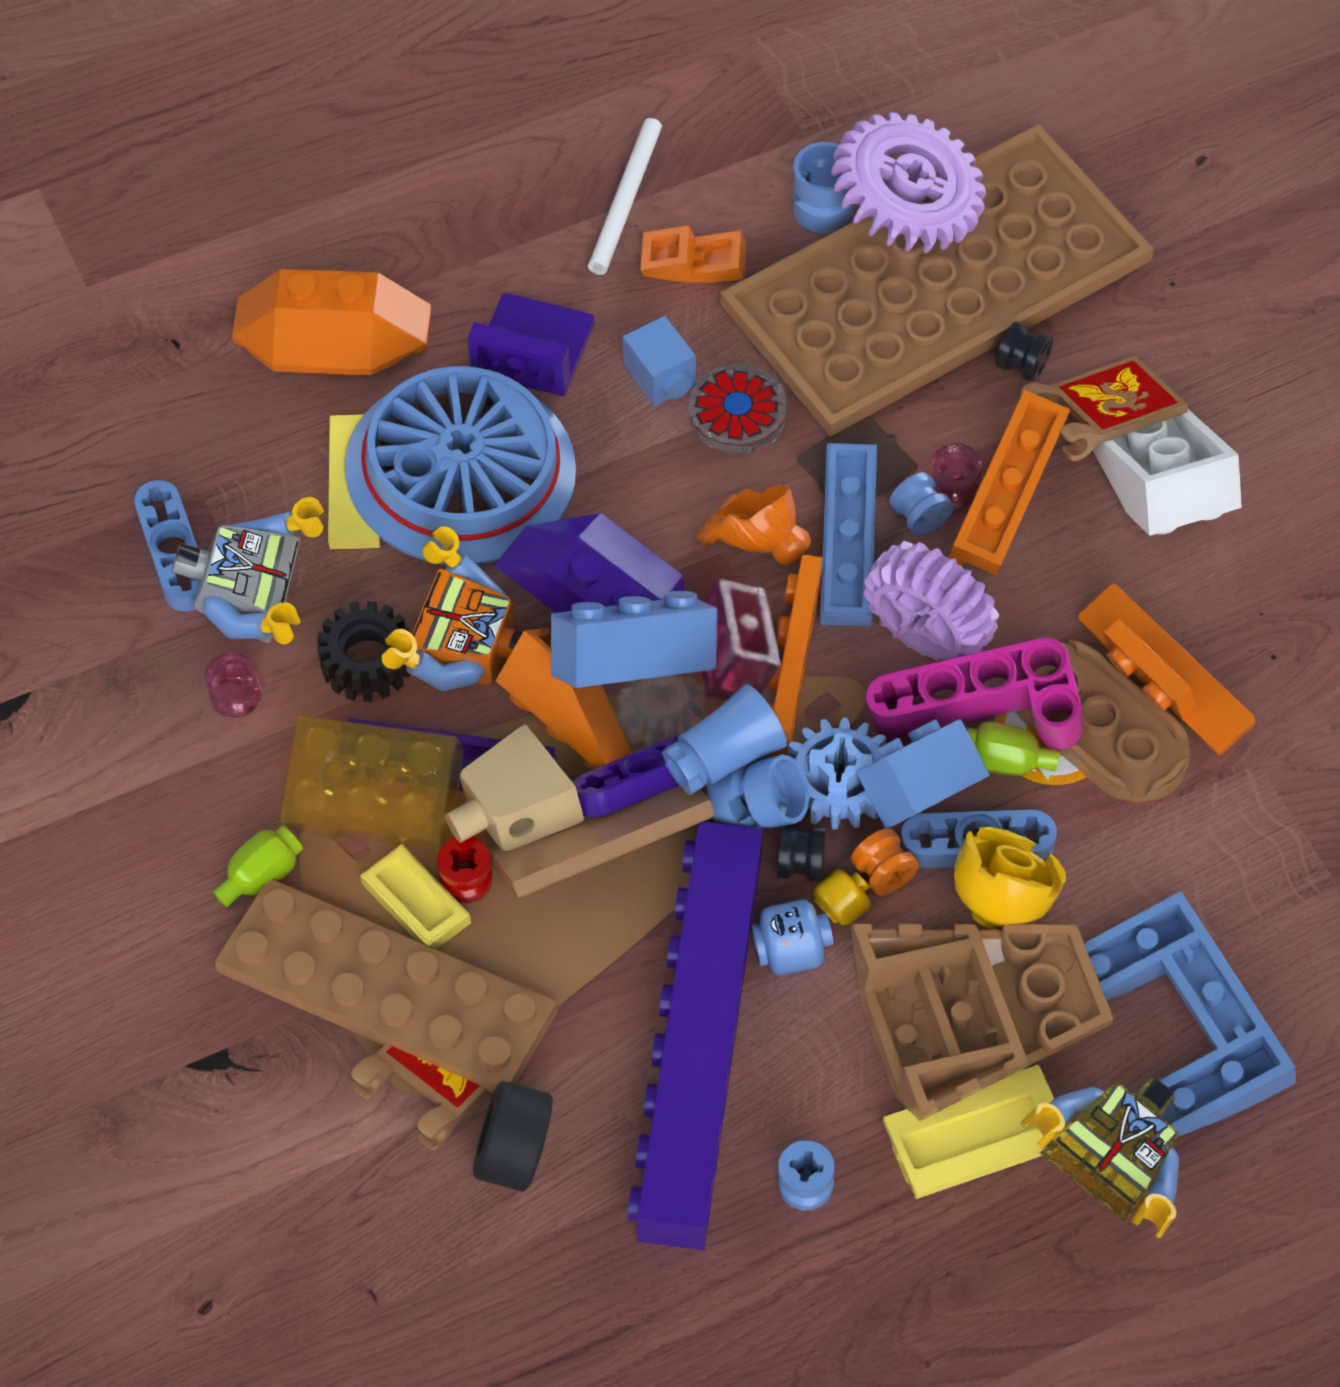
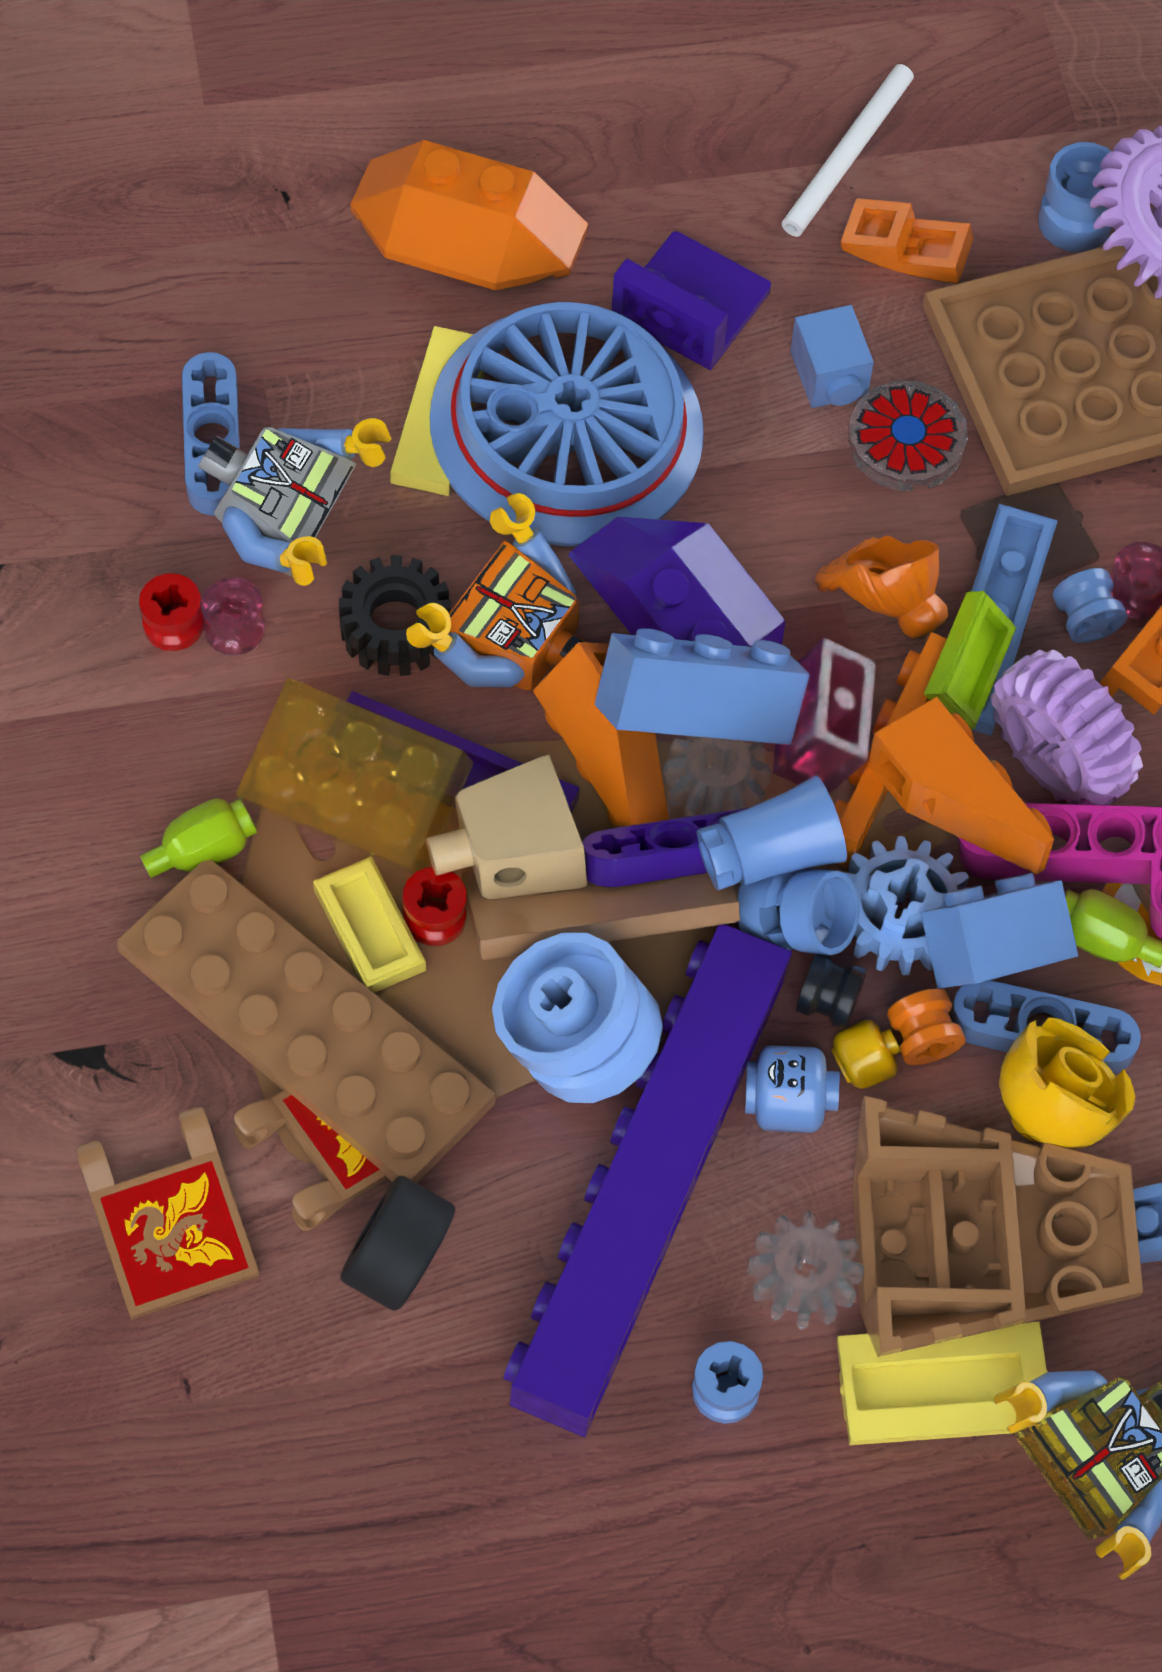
camera: 10 degrees right, 5 degrees up
none -> flag [76,1107,260,1320]
none -> red wheel [139,573,204,651]
none -> light blue wheel [492,933,663,1103]
none -> clear gear [747,1210,864,1330]
none -> orange slope [868,697,1054,874]
none -> lime tile [924,591,1017,729]

